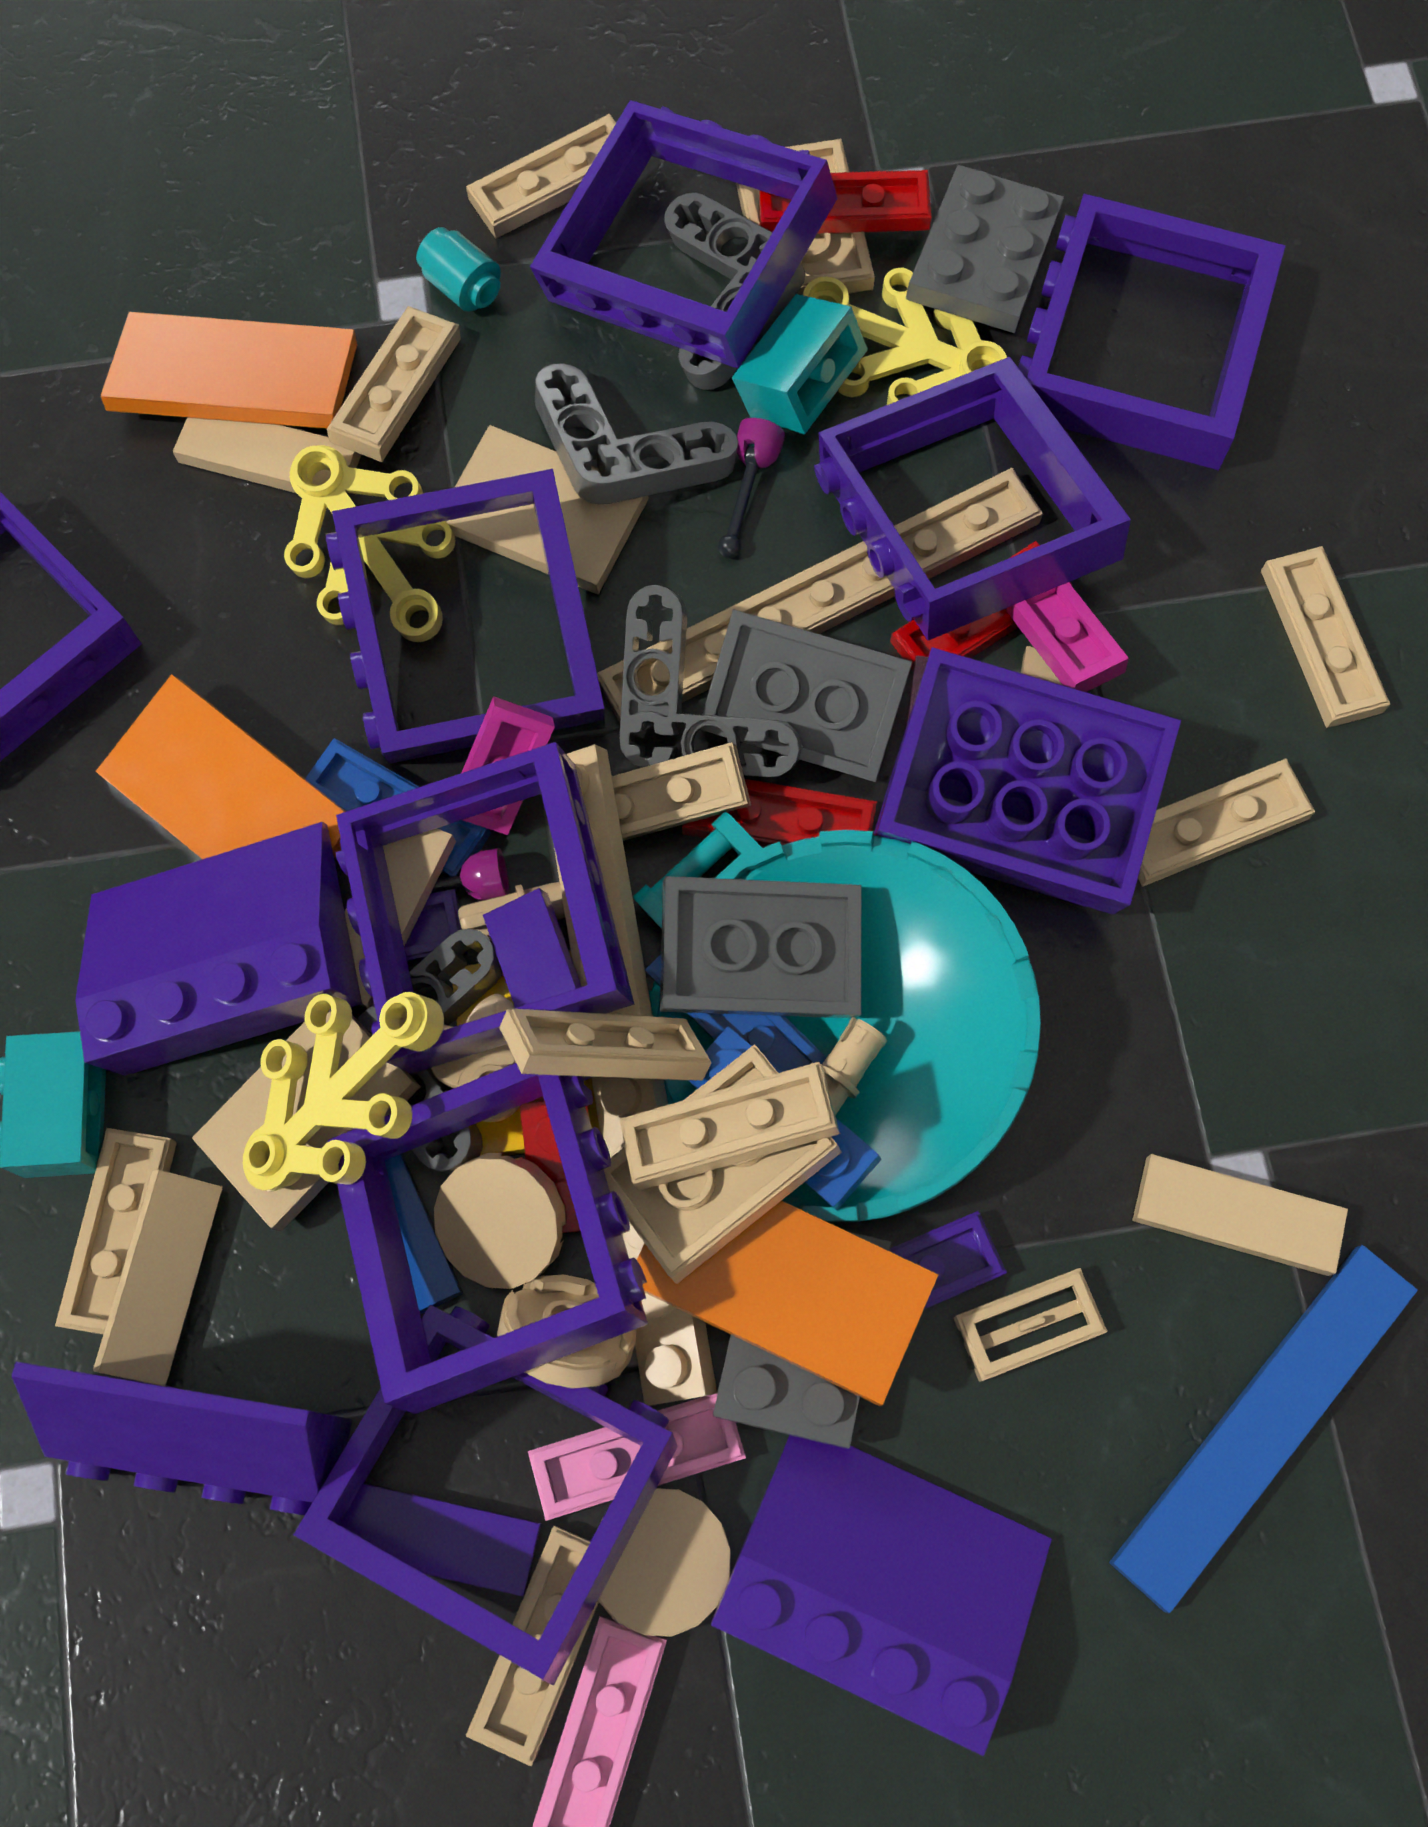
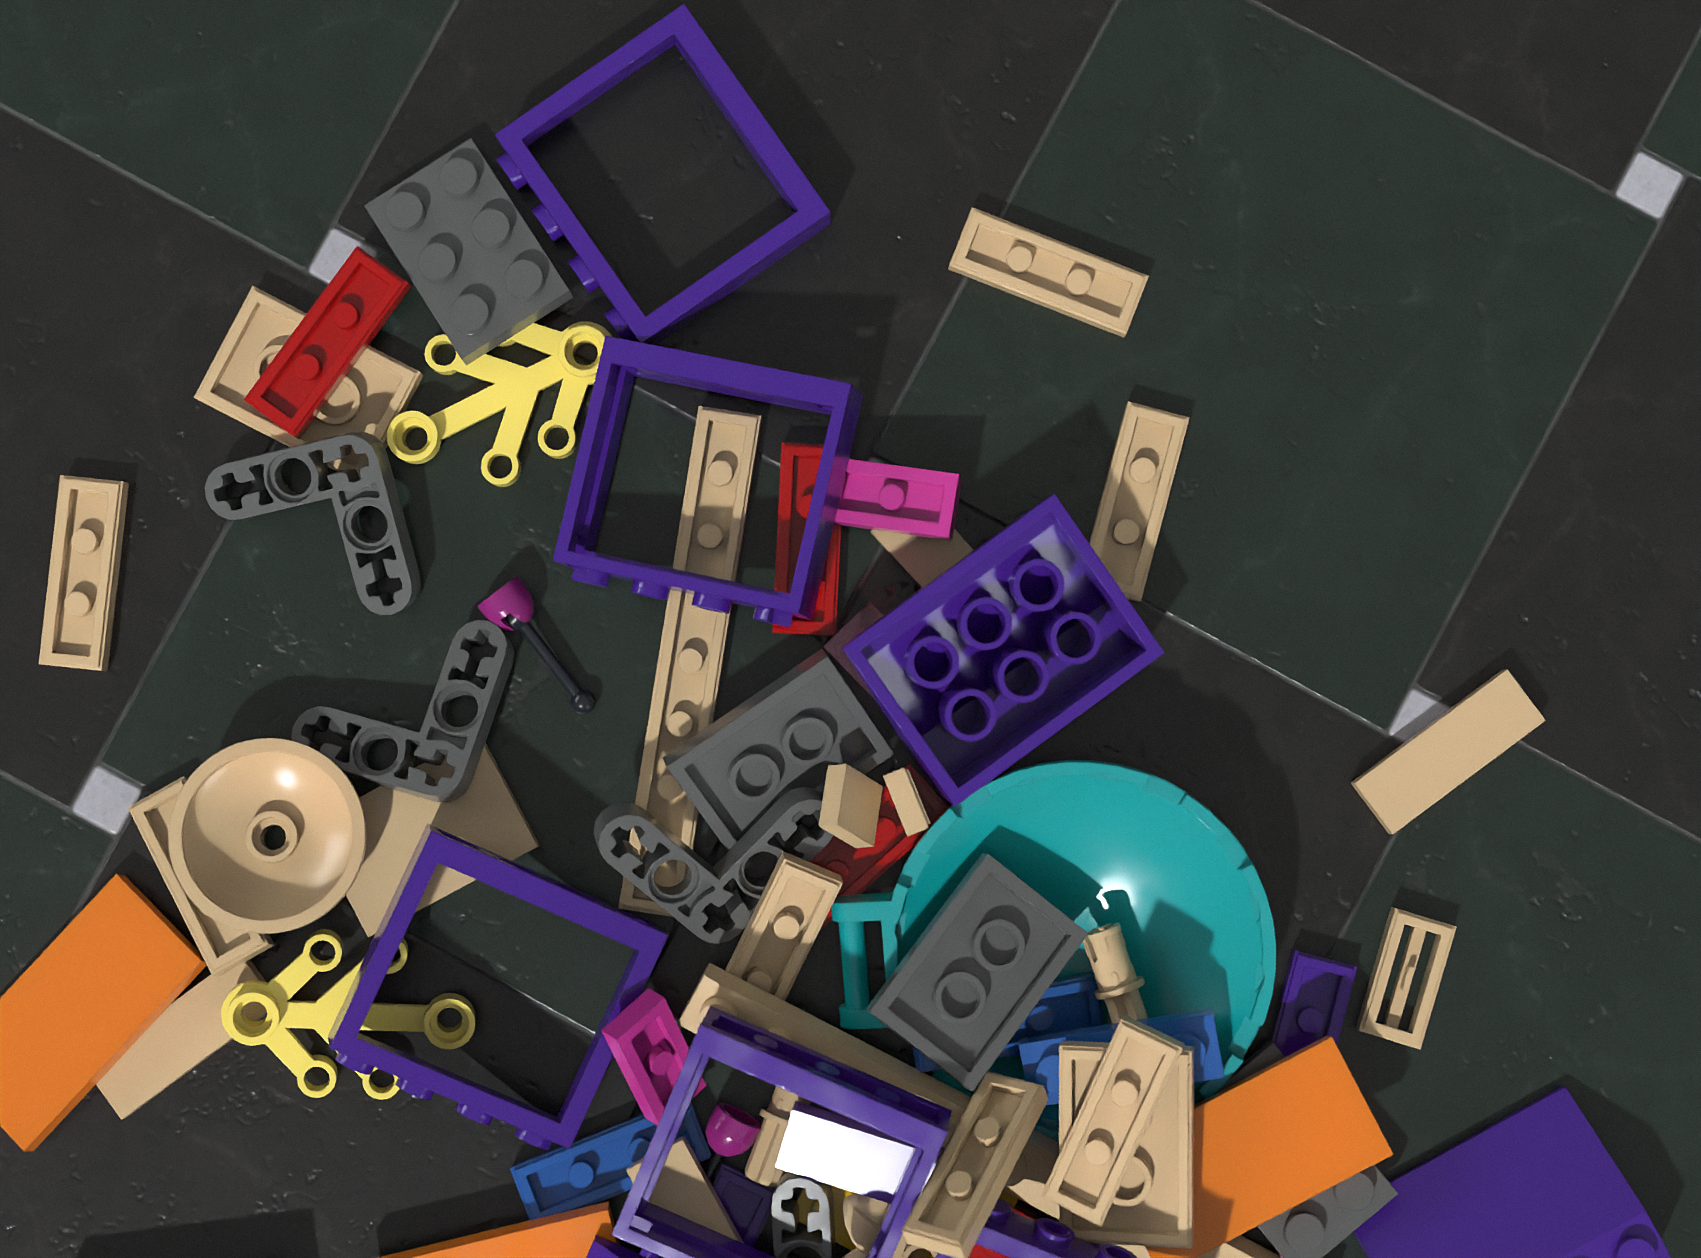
camera: 50 degrees left, 15 degrees up
teal brick [416,227,501,312] -> none
dark purple window [530,100,837,369] -> none
teal brick [732,294,868,434] -> none
blue tile [1109,1245,1418,1614] -> none
none -> tan dish [168,738,367,934]
none -> tan tile [819,764,883,848]
none -> tan tile [883,767,930,837]

